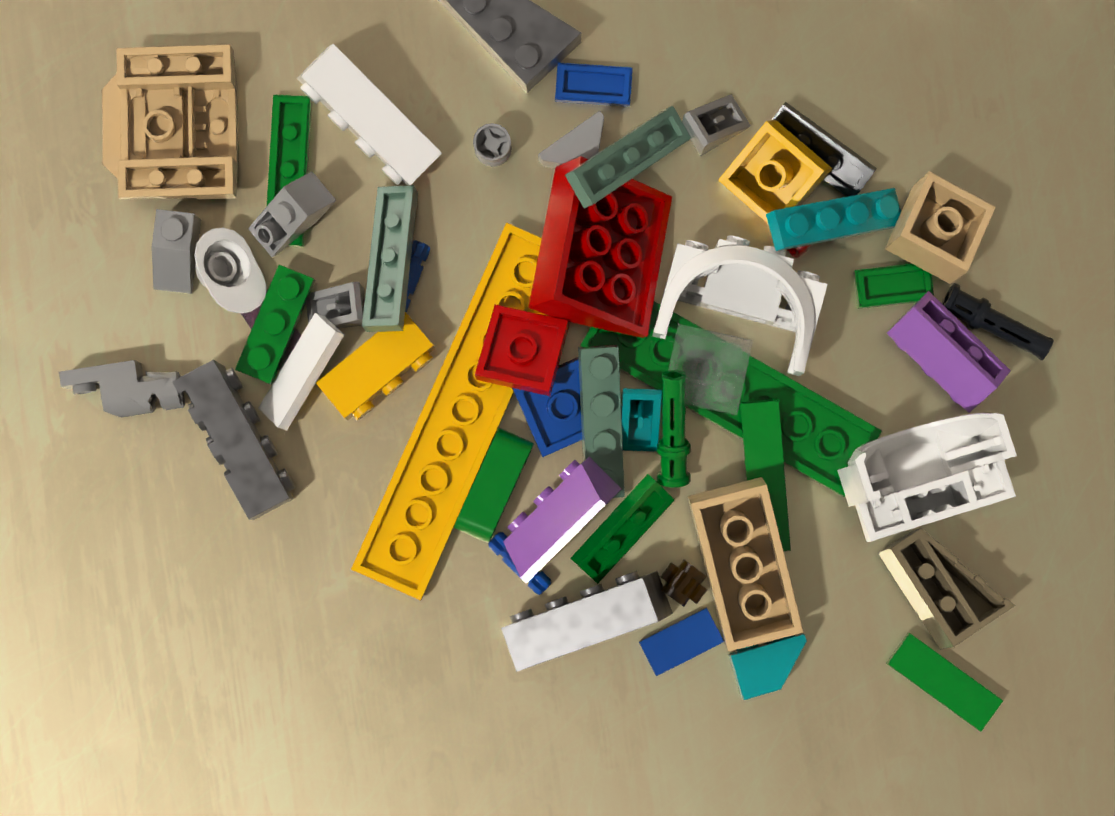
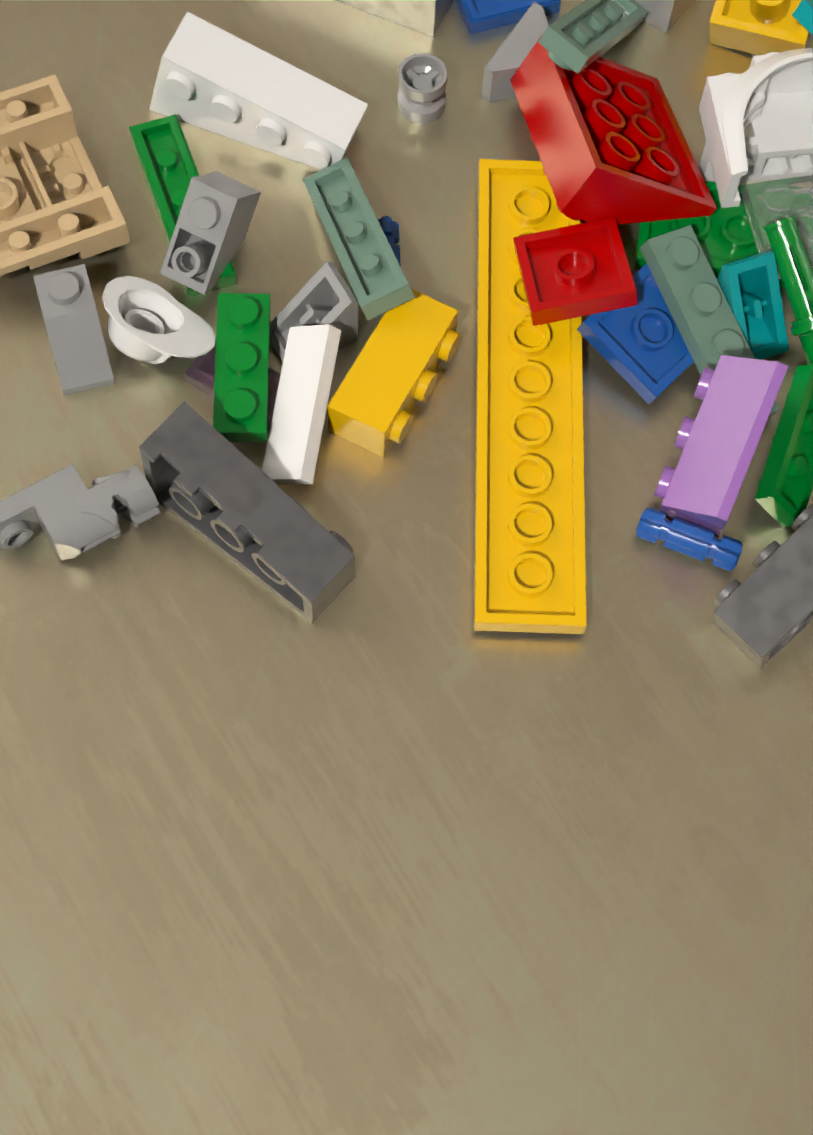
camera: 30 degrees left, 20 degrees down
green beam [454,428,534,544] -> none

